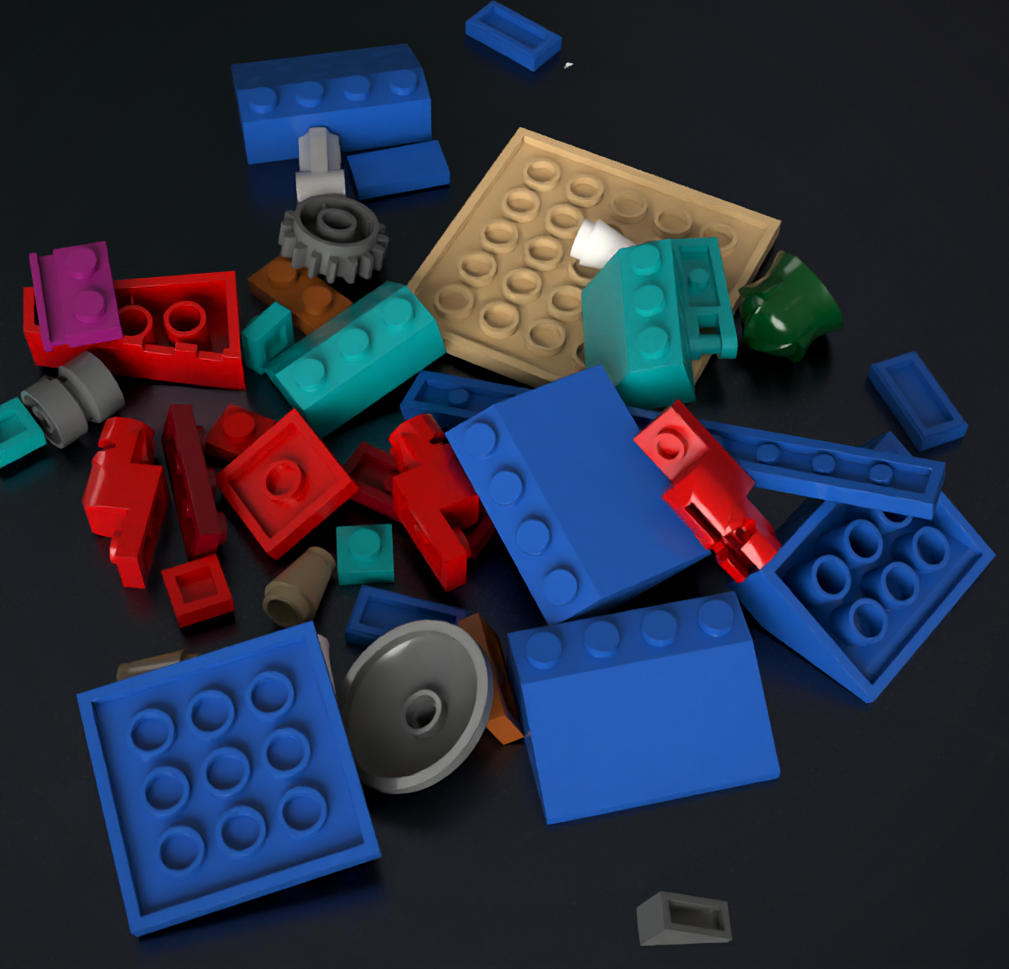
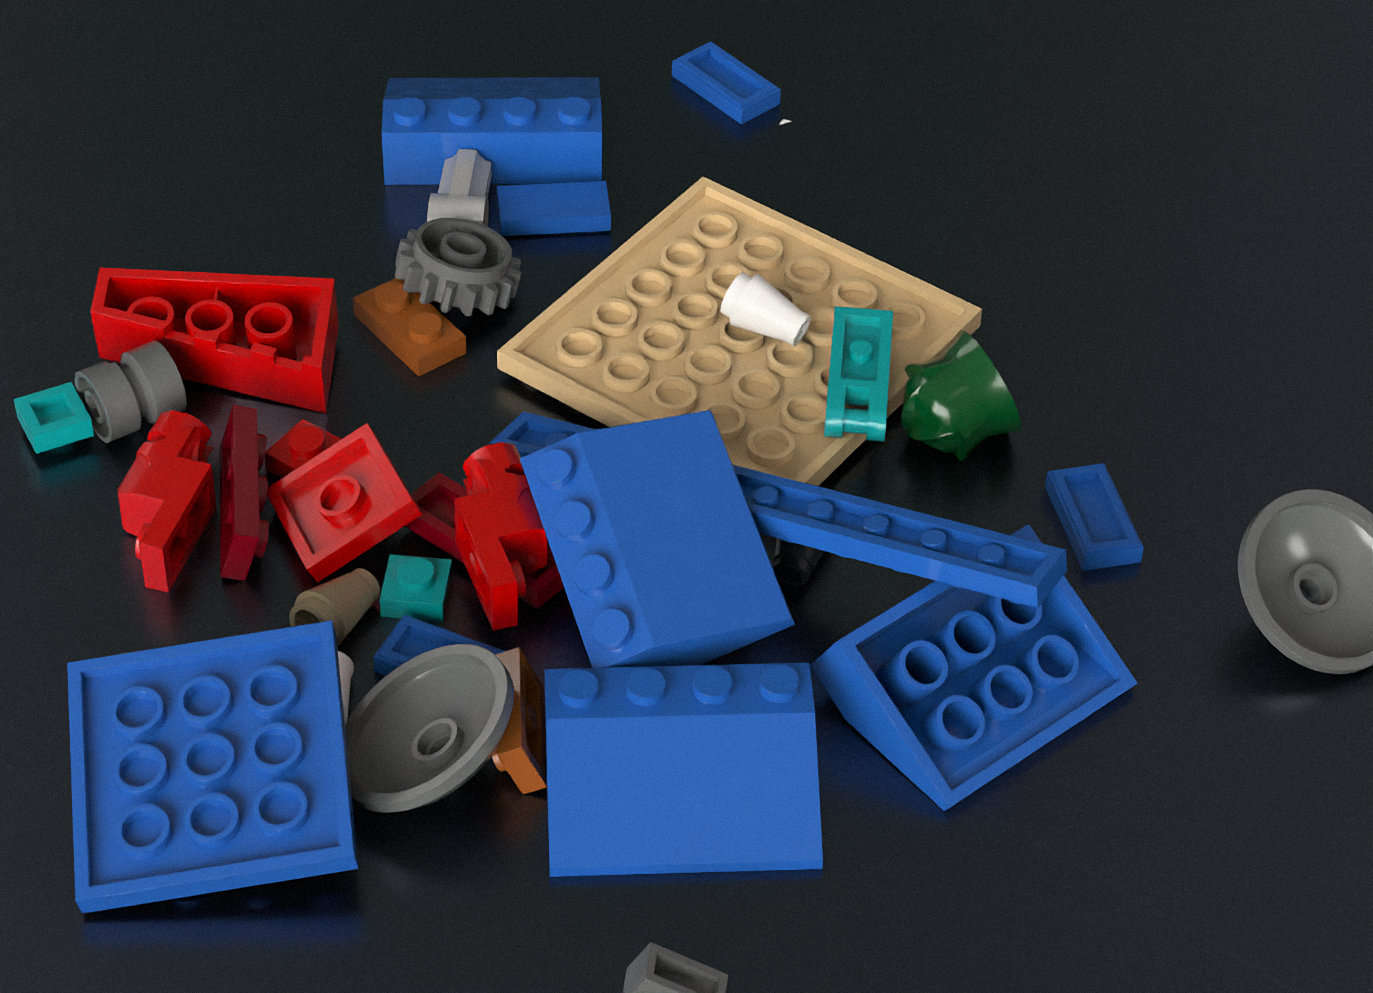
camera: 10 degrees right, 10 degrees down
magenta plate [29,241,124,352] -> none
red plate [161,554,235,628] -> none
teal plate [241,301,295,376] -> none
teal slope [262,281,447,439] -> none
teal slope [581,238,696,410] -> none
red plate [633,399,782,584] -> none

